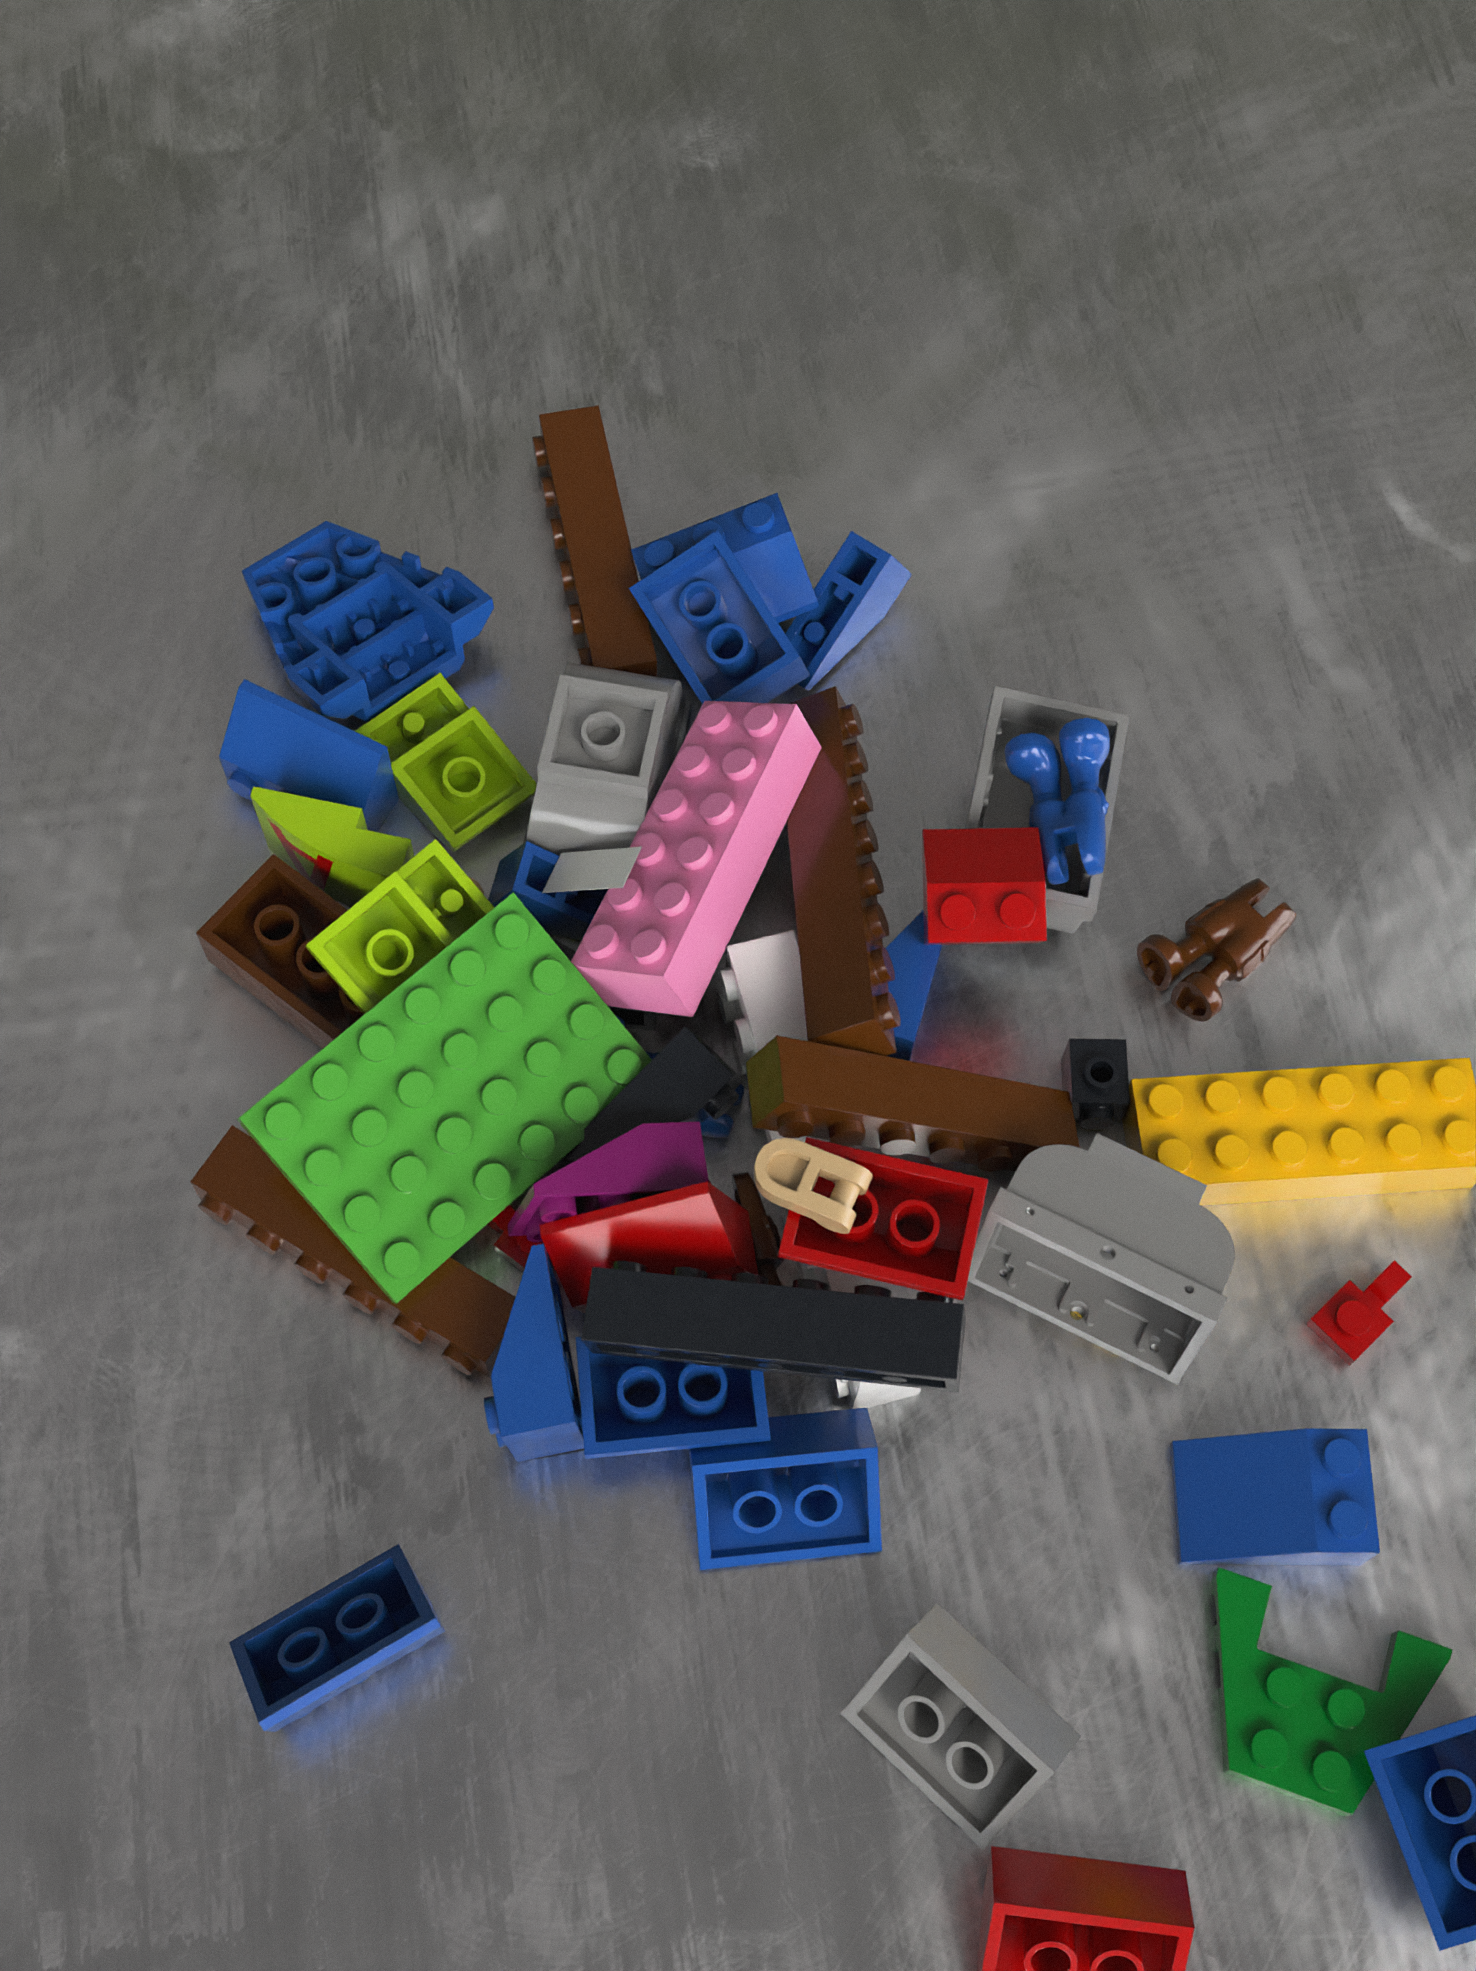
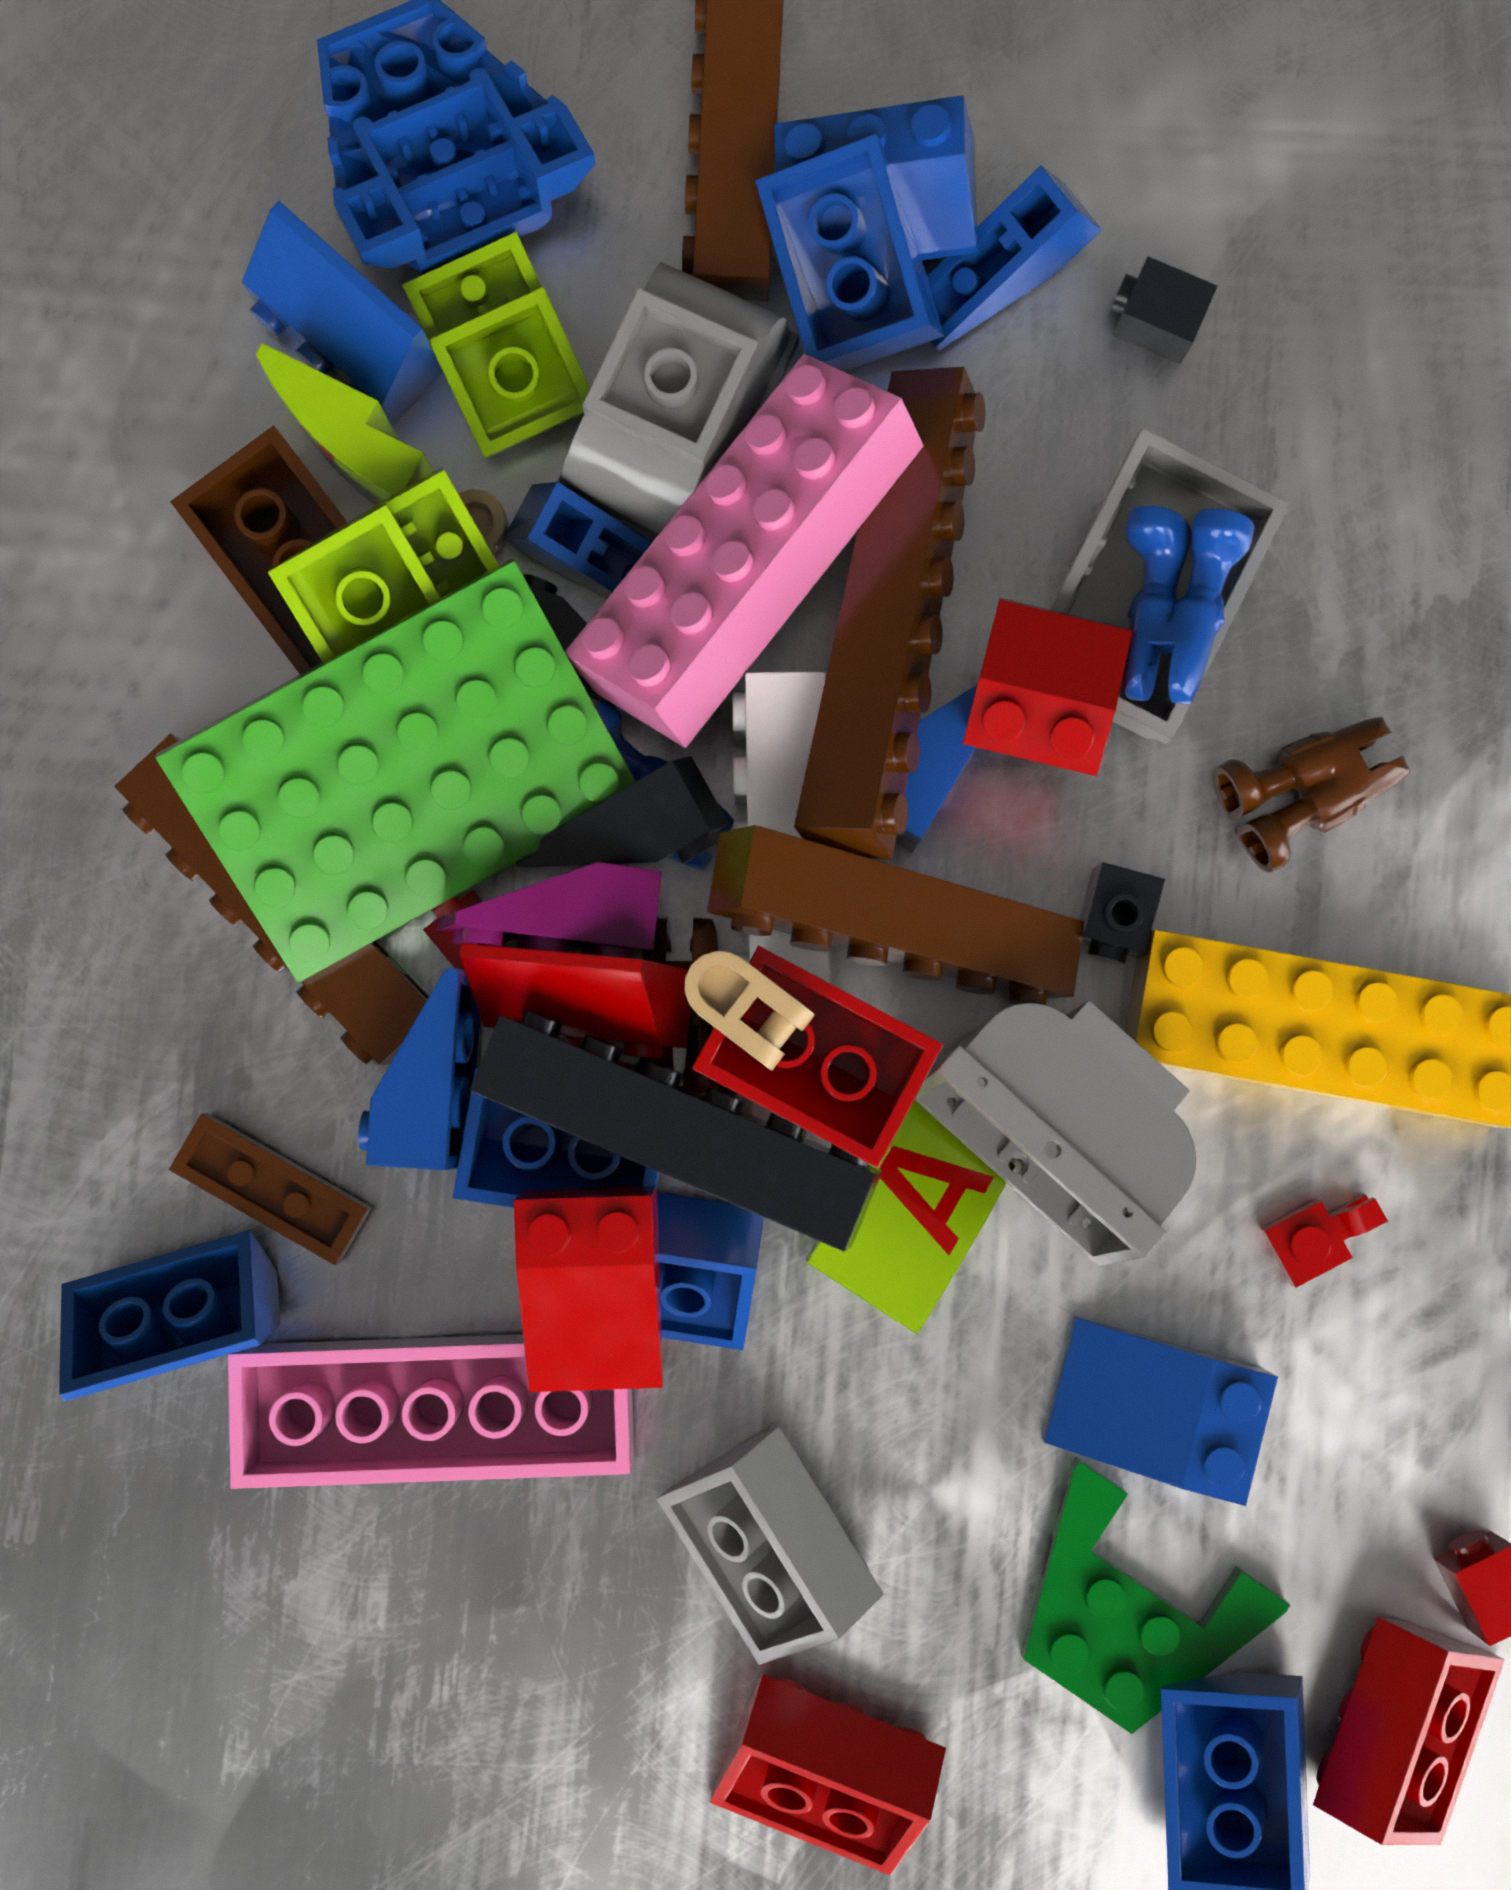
camera: 20 degrees right, 20 degrees up
white sticker [542,846,642,893] -> none
none -> reddish brown plate [168,1113,372,1265]
none -> bright pink brick [228,1334,635,1489]
none -> red slope [514,1186,663,1392]
none -> lime slope [806,1100,1016,1335]
none -> black brick [1110,256,1218,364]

